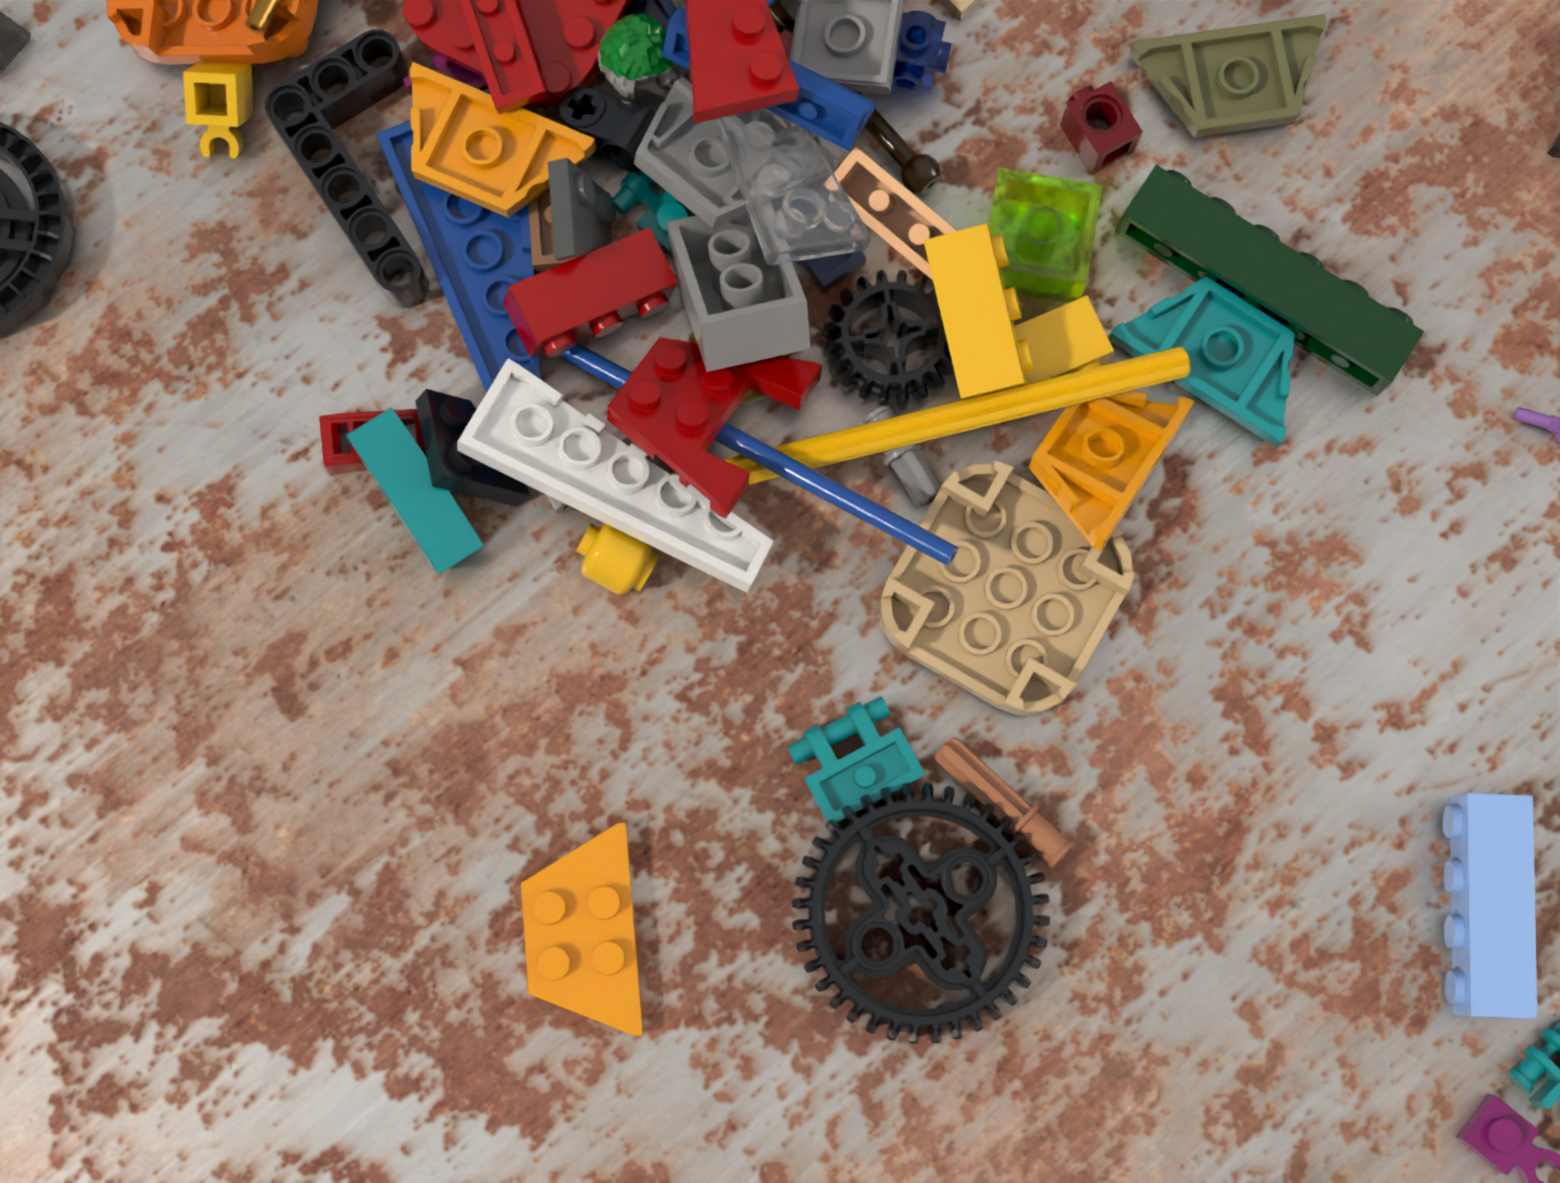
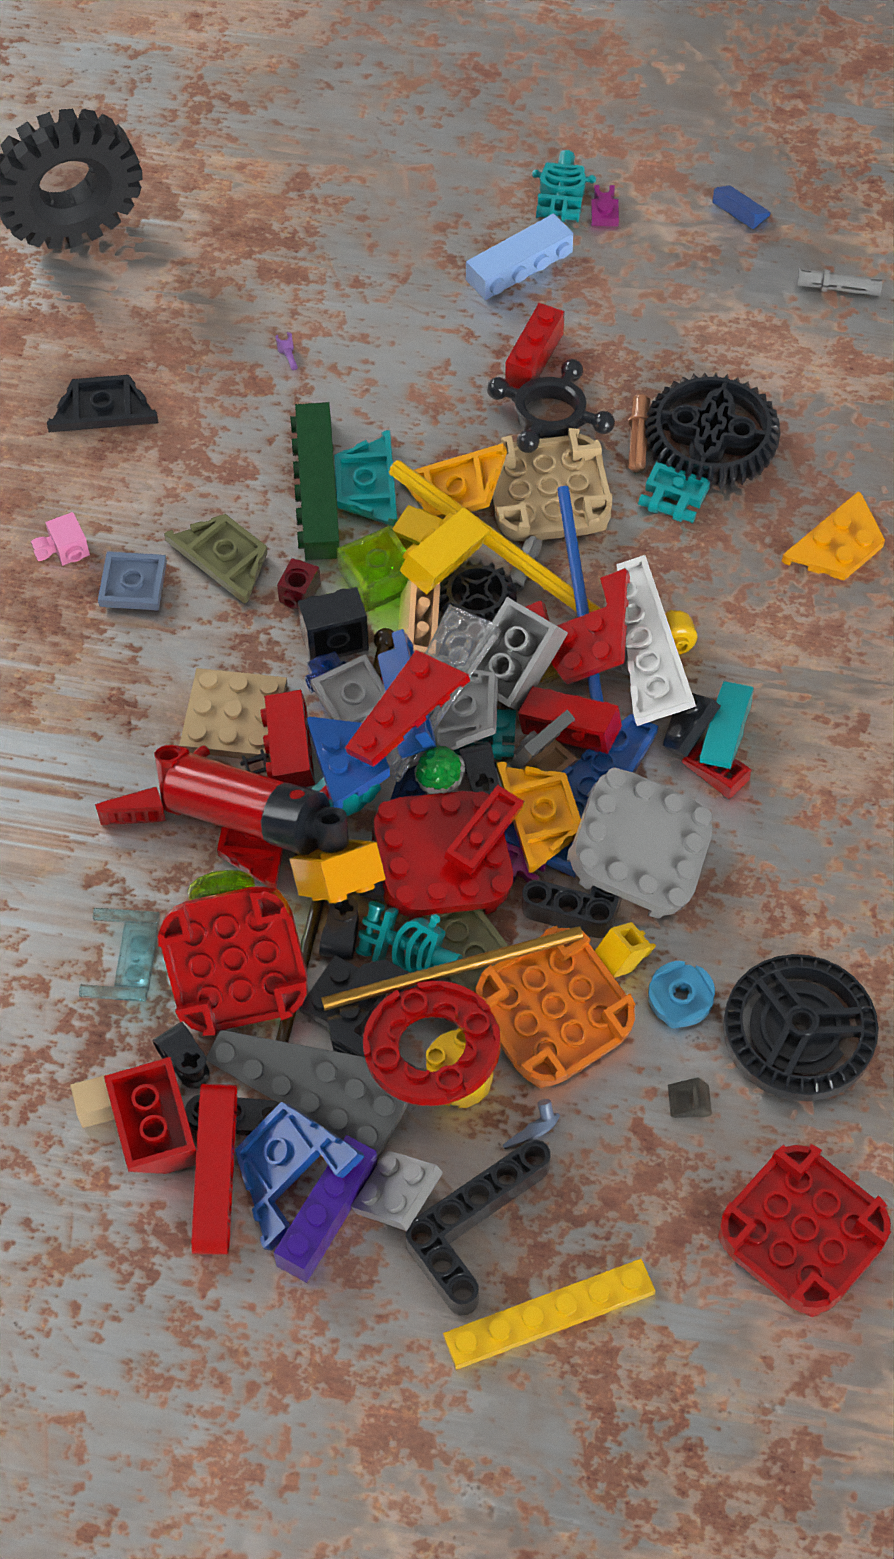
camera: 125 degrees left, 20 degrees down
none -> black brick [298,587,369,664]
none -> black piece [487,359,615,453]
none -> red brick [505,303,565,389]
none -> light grey plate [567,768,712,919]
none -> dark azure plate [648,961,715,1029]

